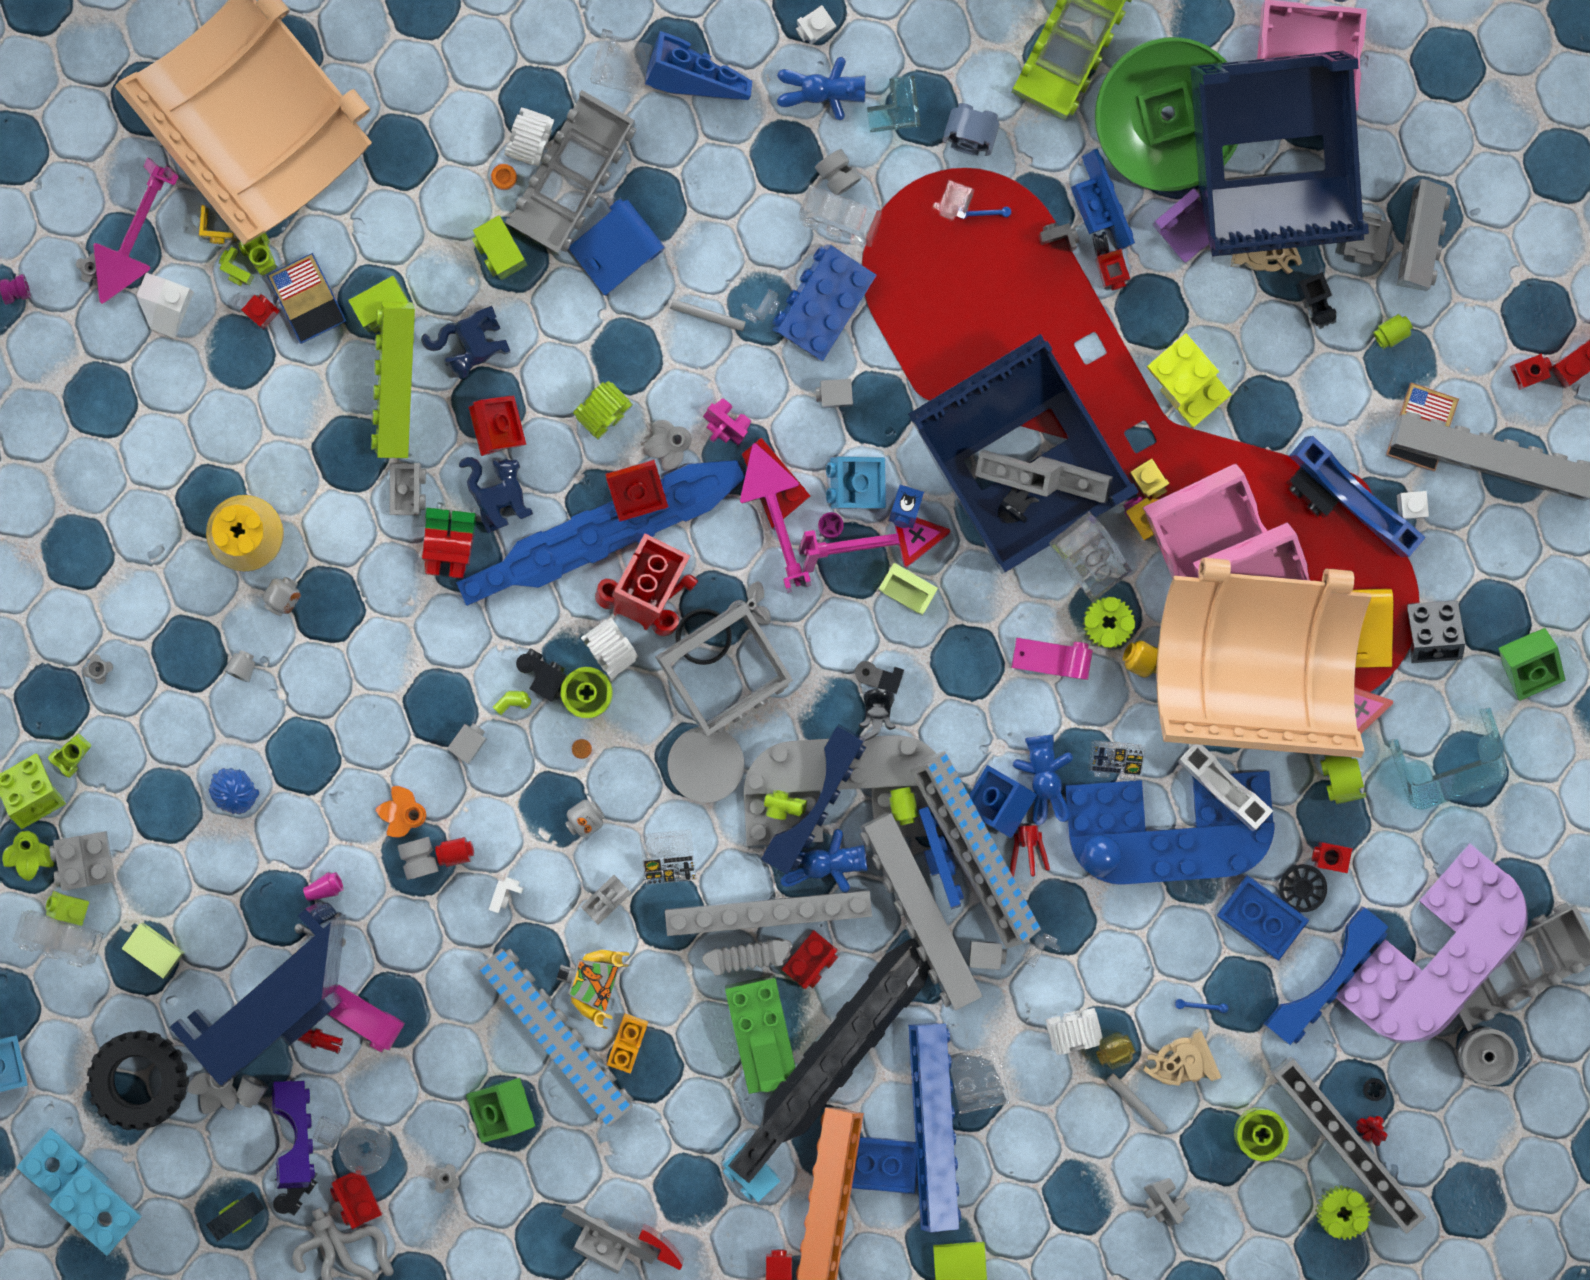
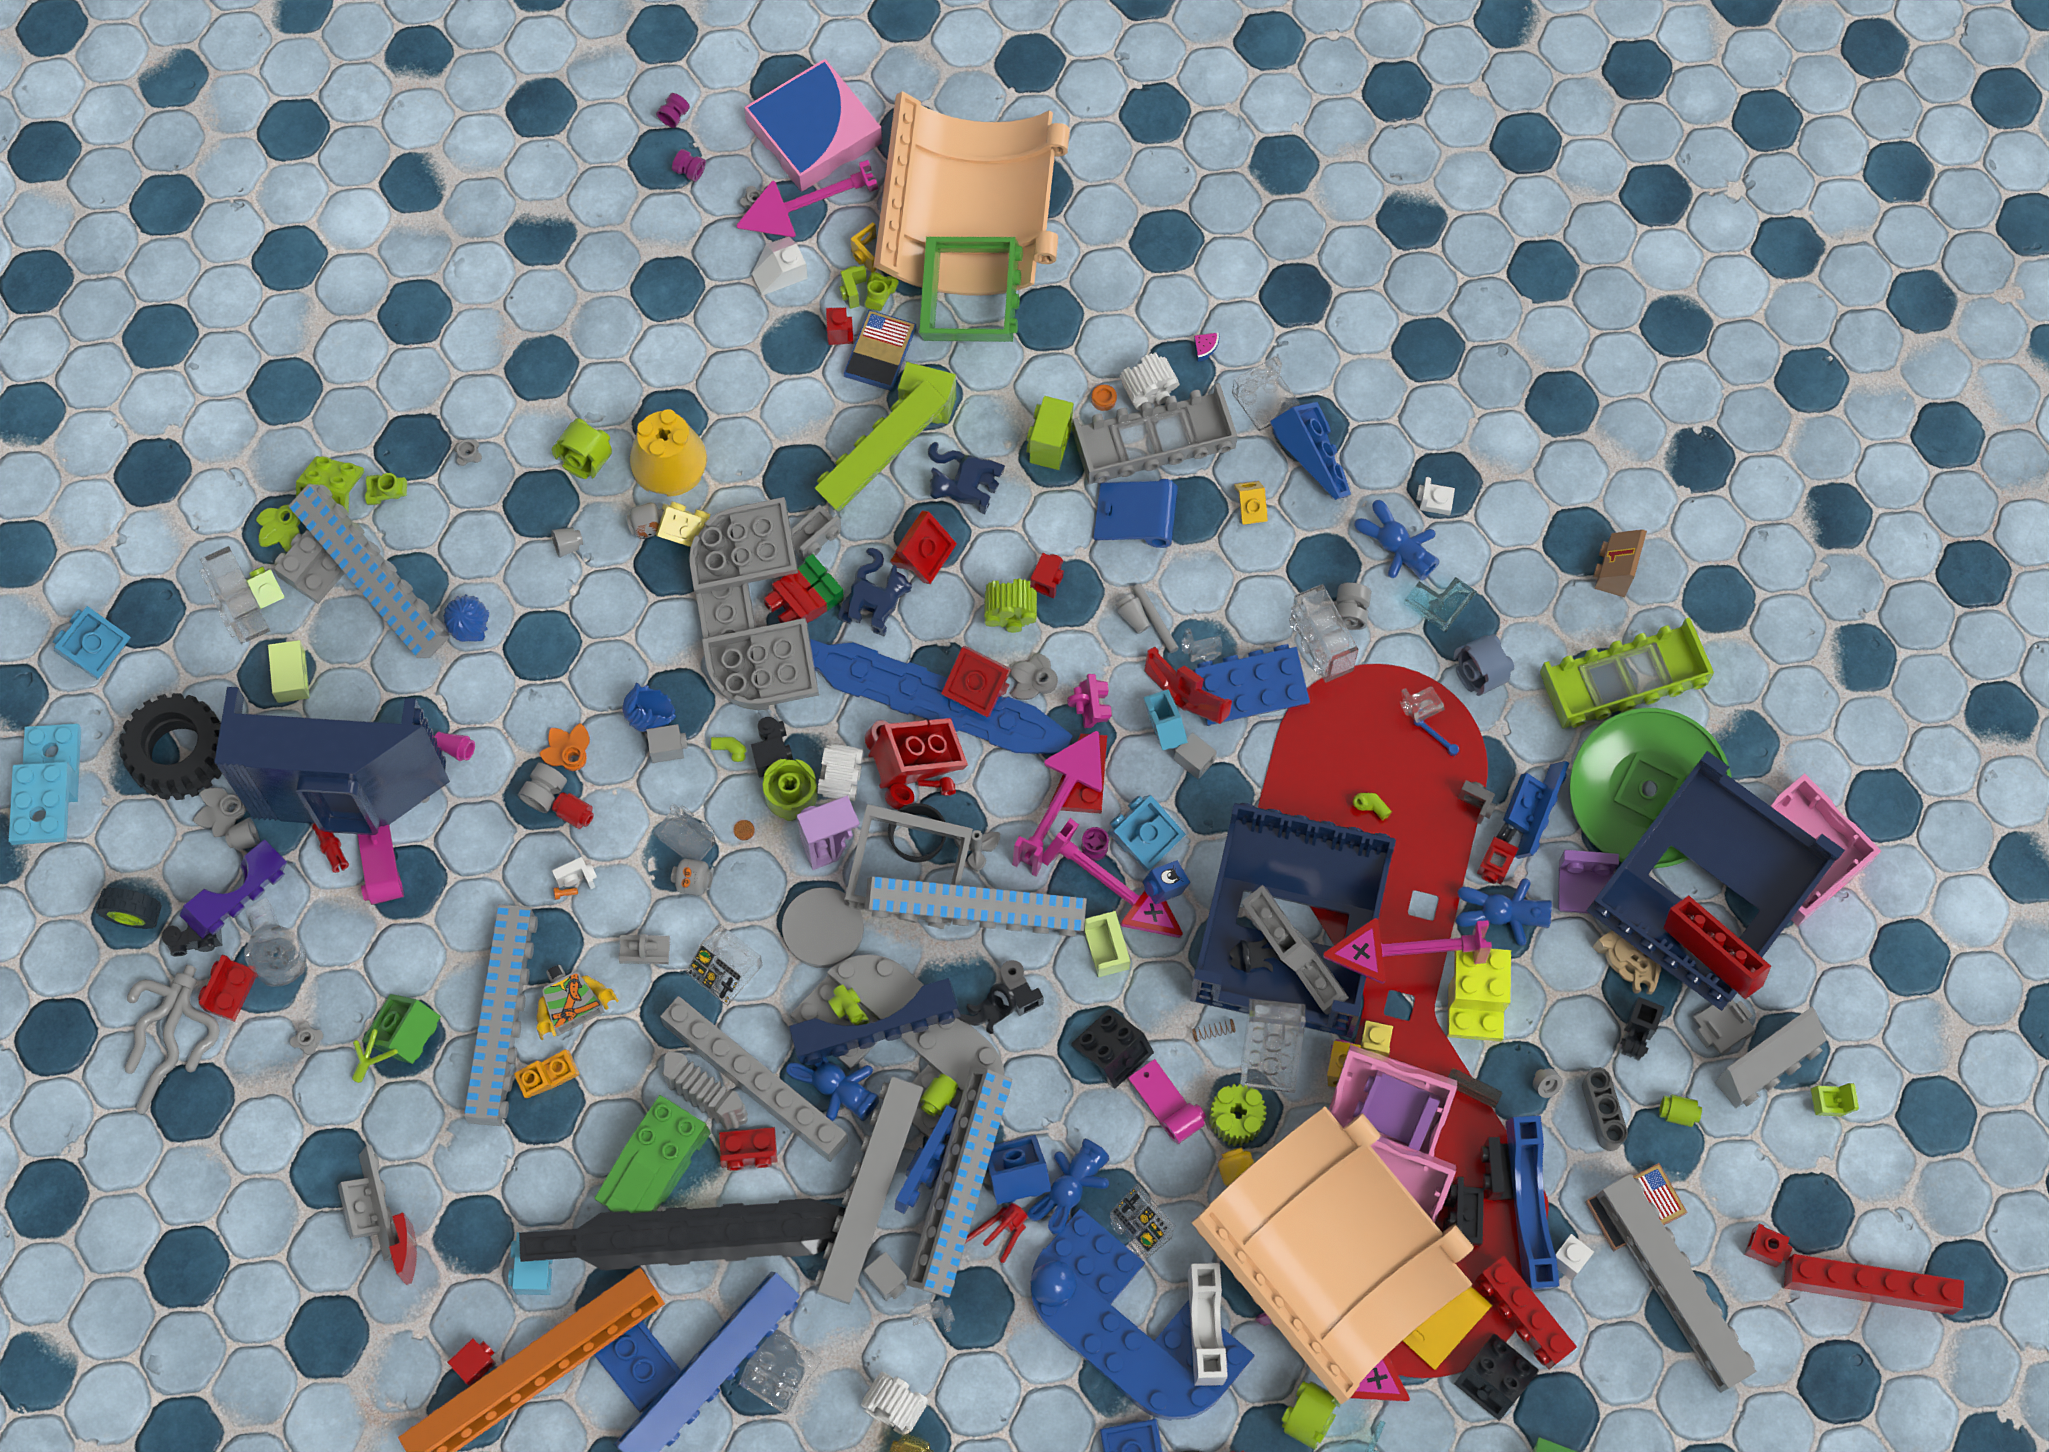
camera: 45 degrees right, 20 degrees down
none -> light grey brick [288,484,450,658]
none -> lime plant [352,1029,398,1083]
none -> lime brick [552,418,612,479]
none -> orange piece [554,887,578,900]
none -> blue hair [622,682,676,732]
none -> clear bracket [653,803,716,861]
none -> light yellow bracket [656,501,711,547]
none -> light grey plate [690,497,819,710]
none -> tile [744,59,882,192]
none -> lavender wedge [797,795,860,870]
none -> light grey brick [865,877,1087,937]
none -> bright green window [919,237,1023,342]
none -> red brick [1030,553,1064,599]
none -> black bracket [1071,1009,1154,1089]
none -> light grey cone [1116,594,1151,634]
none -> medium azure piece [1143,689,1188,750]
none -> red plate [1144,647,1232,724]
none -> medium nougat piece [1192,1019,1236,1042]
none -> dark pink tile [1194,333,1220,362]
none -> yellow bracket [1234,481,1268,525]
none -> dark pink piece [1323,918,1492,984]
none -> lime arm [1353,793,1392,820]
none -> medium lavender panel [1353,1070,1440,1151]
none -> black bracket [1443,1176,1484,1246]
none -> clear smoke tile [1447,1068,1503,1109]
none -> blue animal [1455,878,1552,946]
none -> red brick [1476,1256,1577,1370]
none -> light grey tile [1533,1068,1563,1098]
none -> dark grey beam [1582,1067,1628,1151]
none -> red brick [1663,895,1771,999]
none -> lime bracket [1810,1083,1859,1117]

